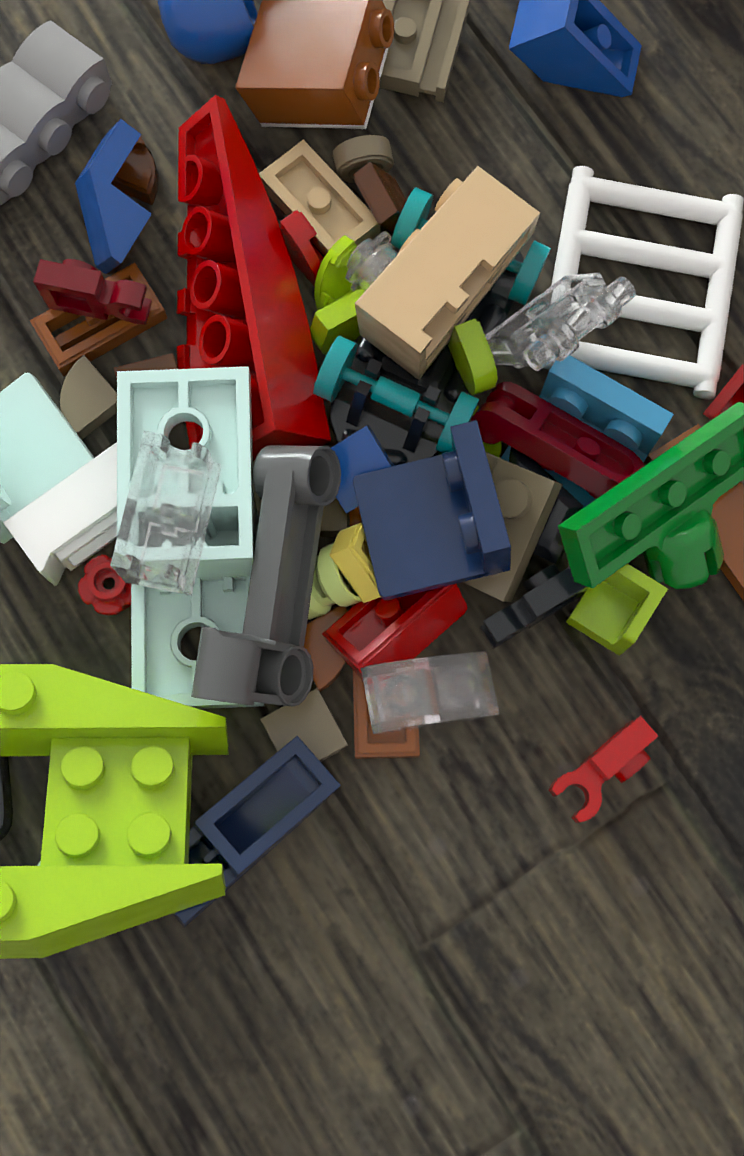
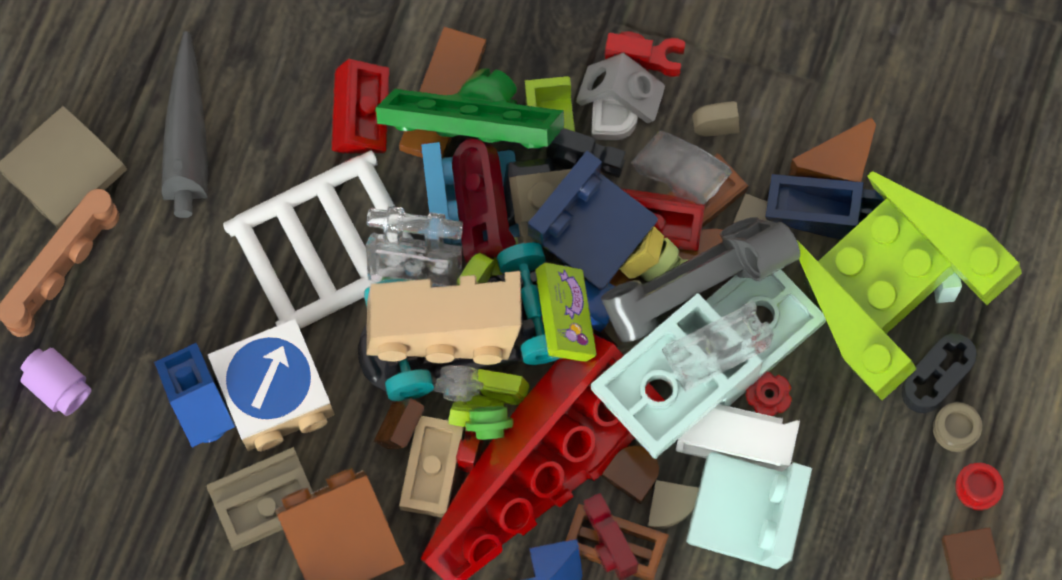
camera: 125 degrees left, 5 degrees down
dark tan tile [332,135,394,183] -> none
none -> piece [208,319,335,451]
none -> bright green plate [465,406,513,439]
none -> lime tile [535,263,596,362]
none -> light grey bracket [576,53,665,123]
none -> white tile [592,96,638,140]
none -> dark tan tile [692,101,740,136]
none -> dark orange slope [789,117,876,182]

